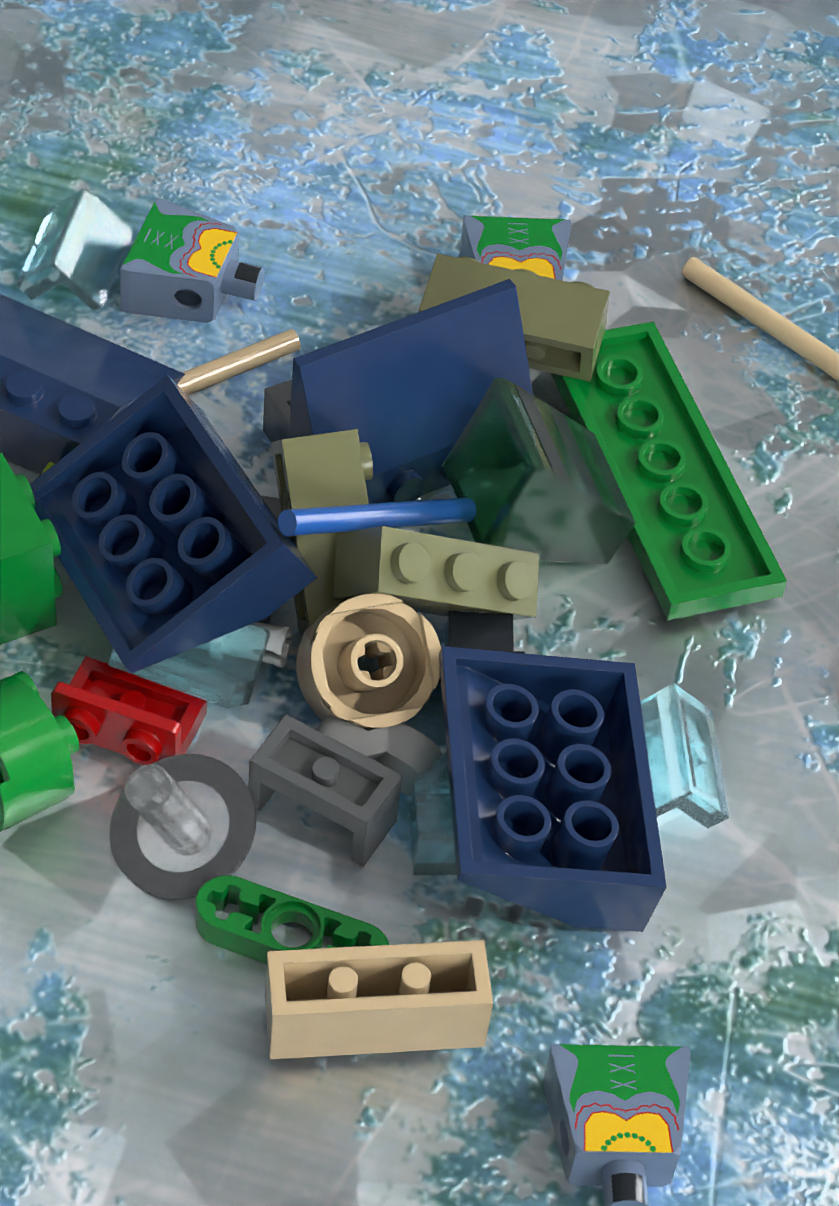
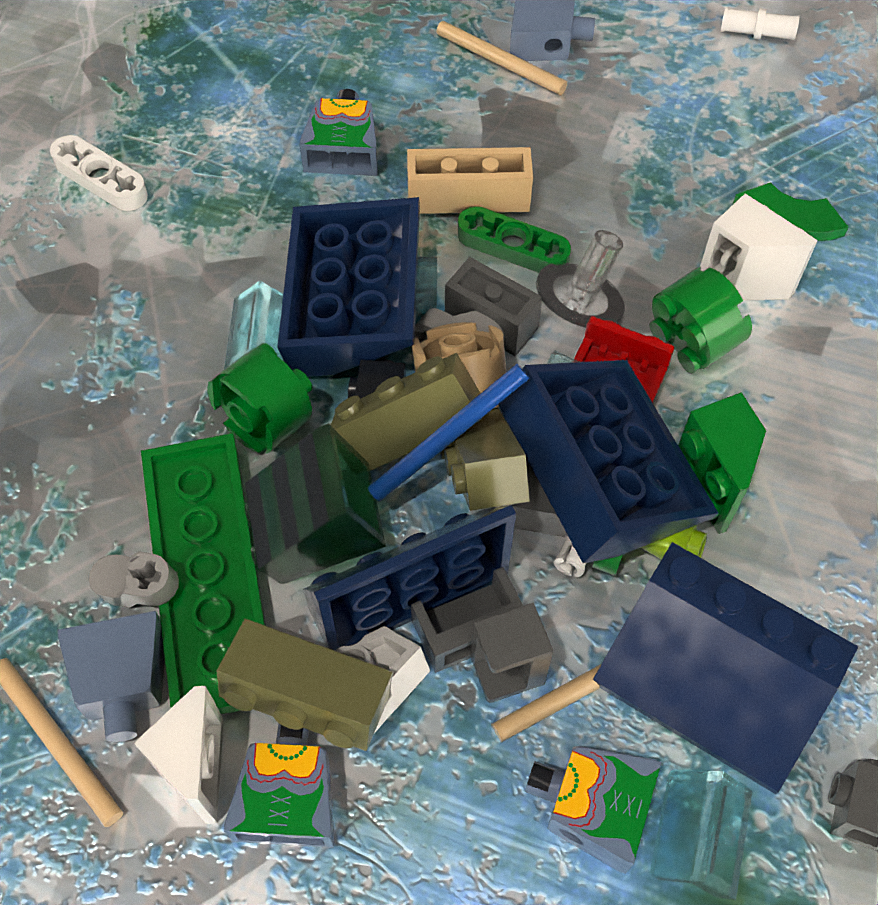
camera: 170 degrees left, 10 degrees up
none -> sand blue torso [58,611,165,742]
none -> light grey piece [88,551,179,608]
none -> white slope [134,686,223,824]
none -> green brick [207,343,313,454]
none -> dark grey panel [471,602,554,703]

